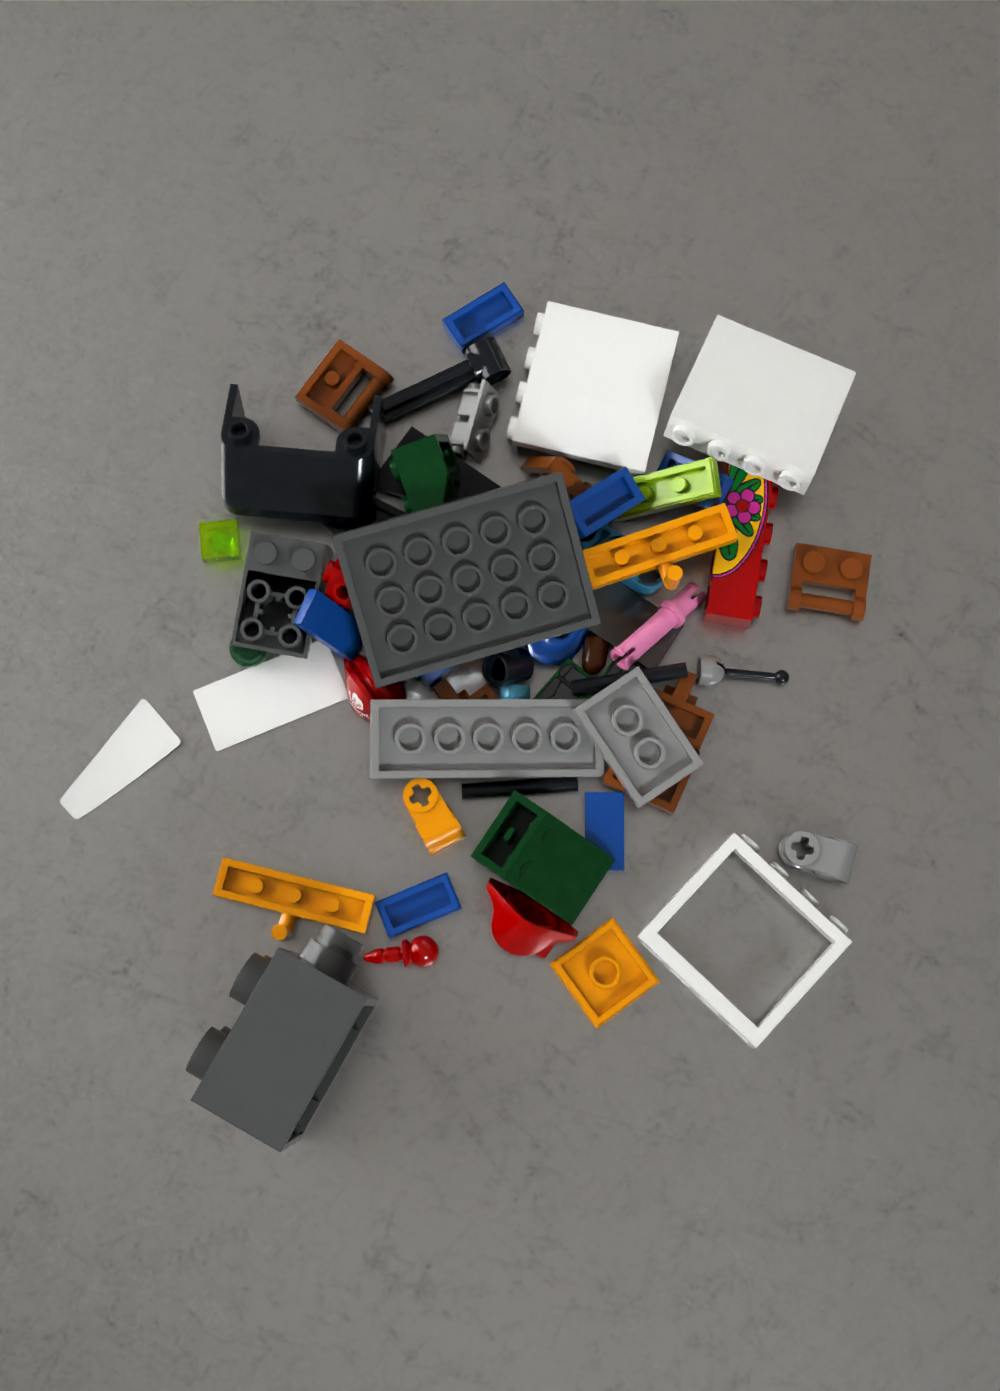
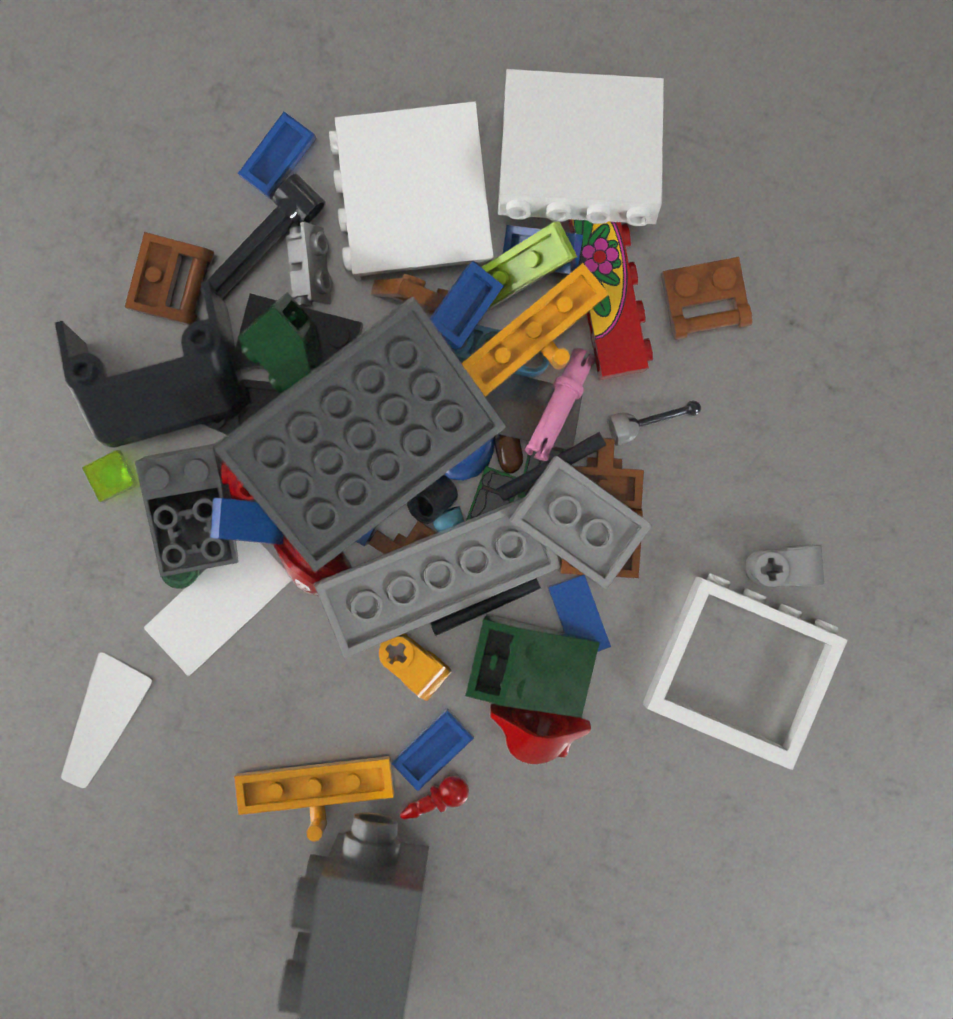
camera: 25 degrees left, 10 degrees up
light orange tile [550,918,660,1029] -> none

